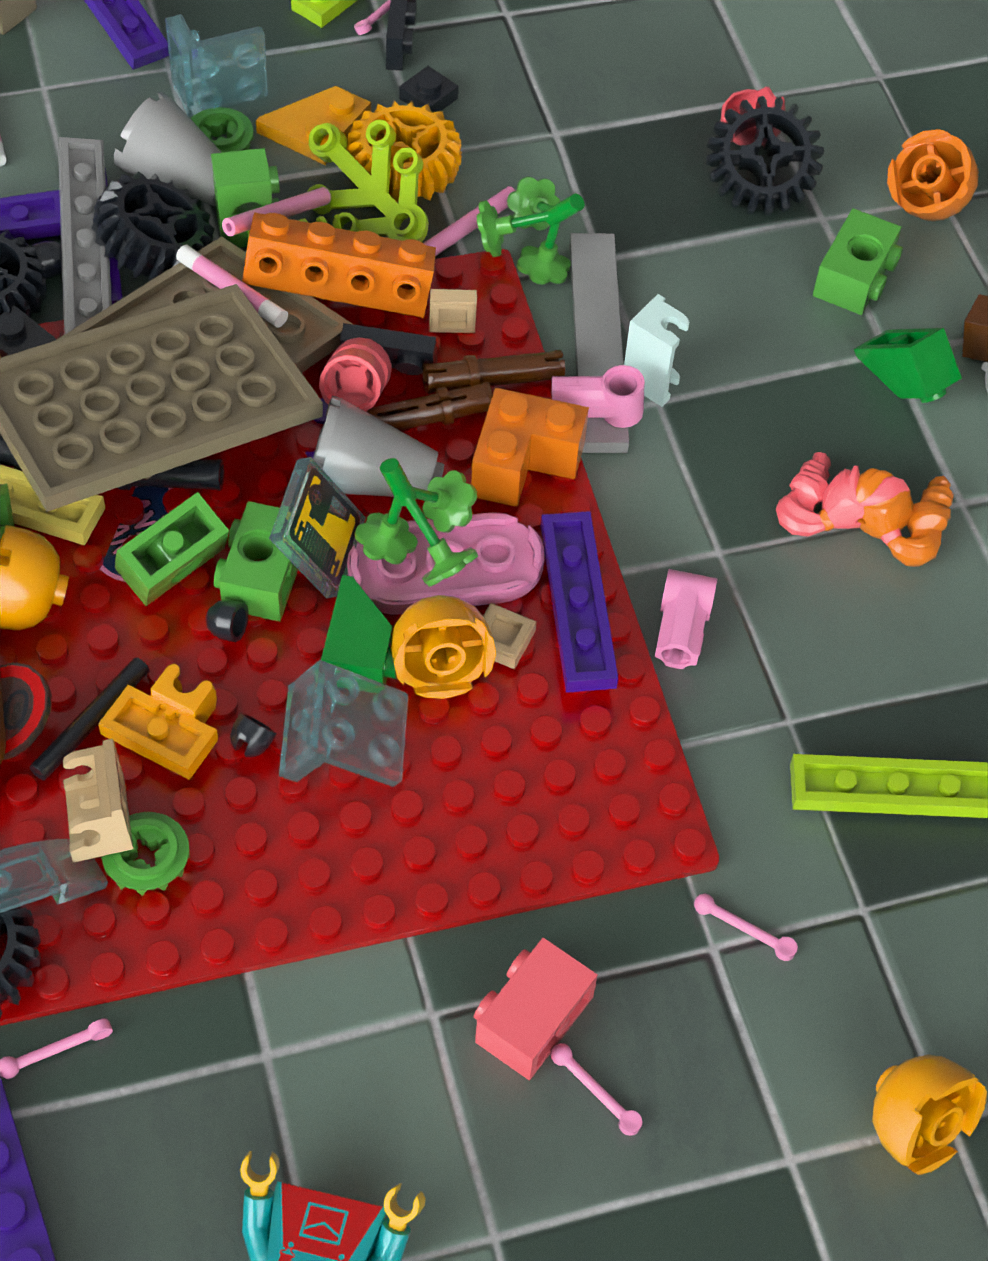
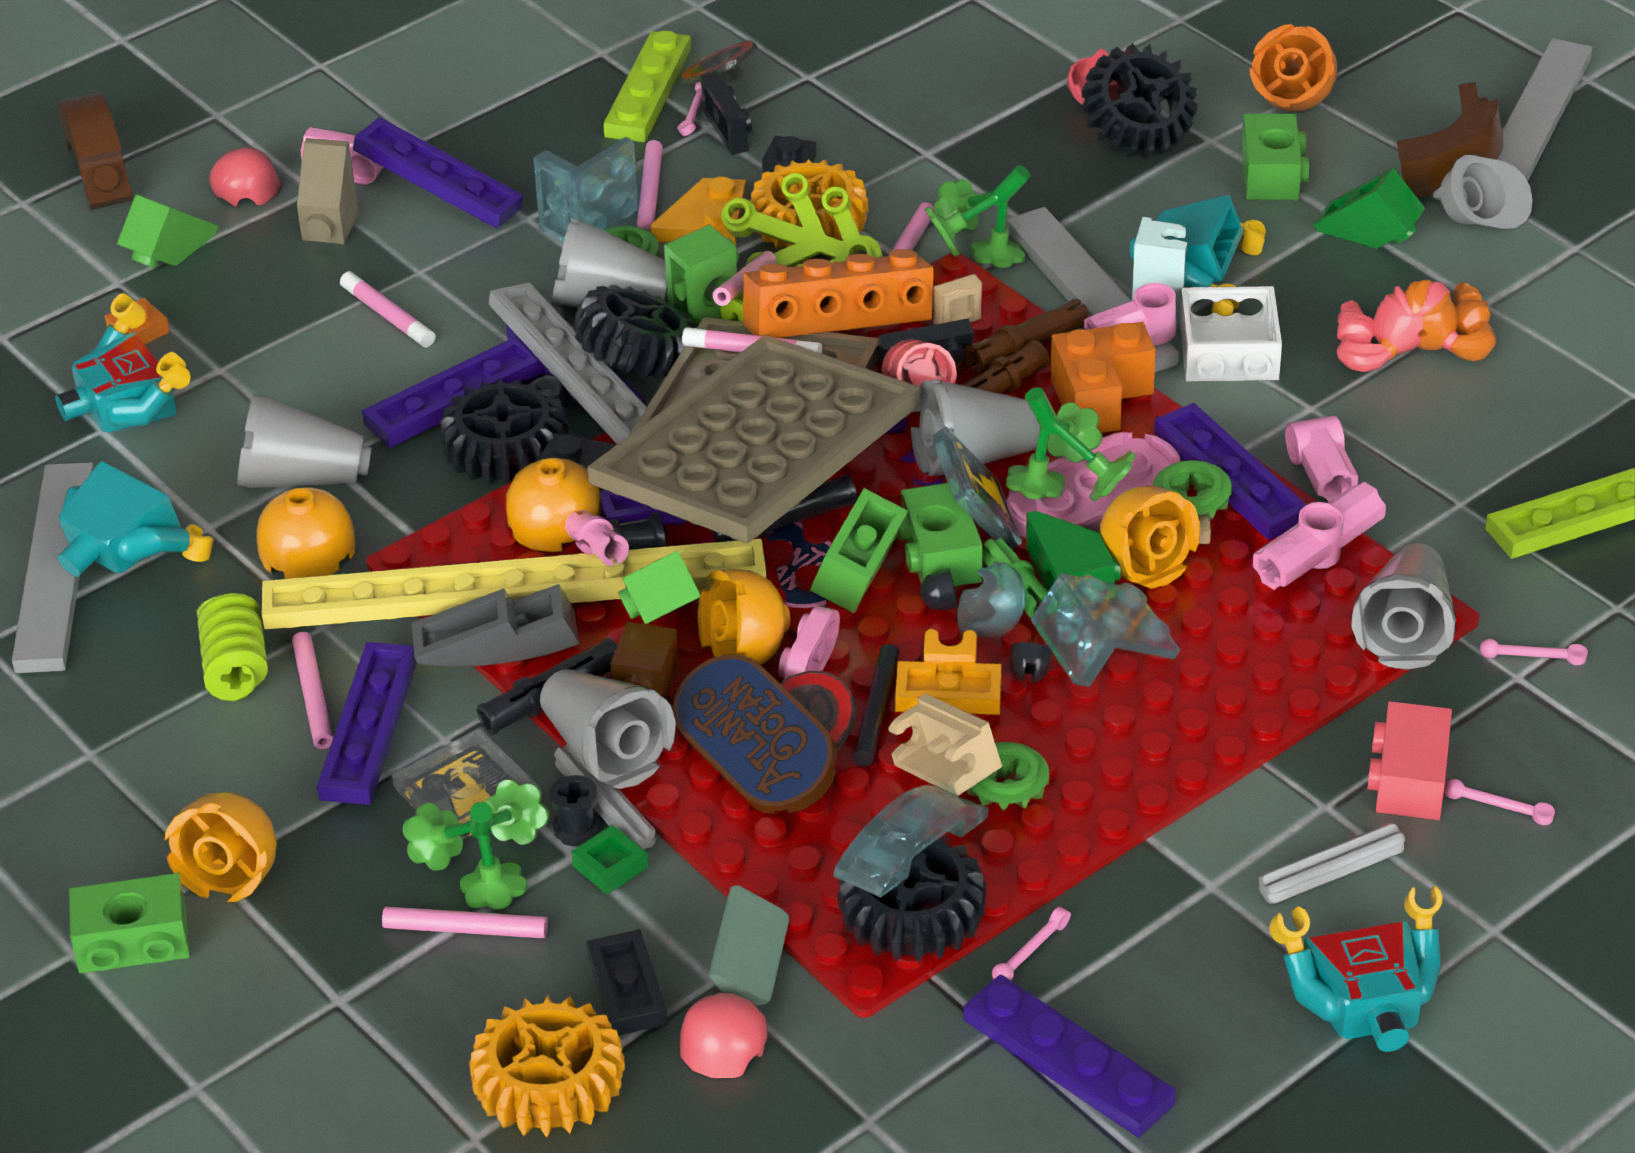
camera: 20 degrees left, 15 degrees down
none -> bright pink bar [637,140,663,231]
none -> bright pink plate [778,606,840,694]
none -> clear light blue hair [957,561,1026,639]
none -> bright green axle [982,538,1056,620]
none -> teal torso [1130,195,1266,316]
none -> bright green gear [1153,460,1232,519]
none -> white piece [1180,286,1282,381]
none -> bright pink piece [1253,482,1386,590]
none -> light grey axle [1258,823,1406,904]
none -> light grey cone [1351,543,1456,670]

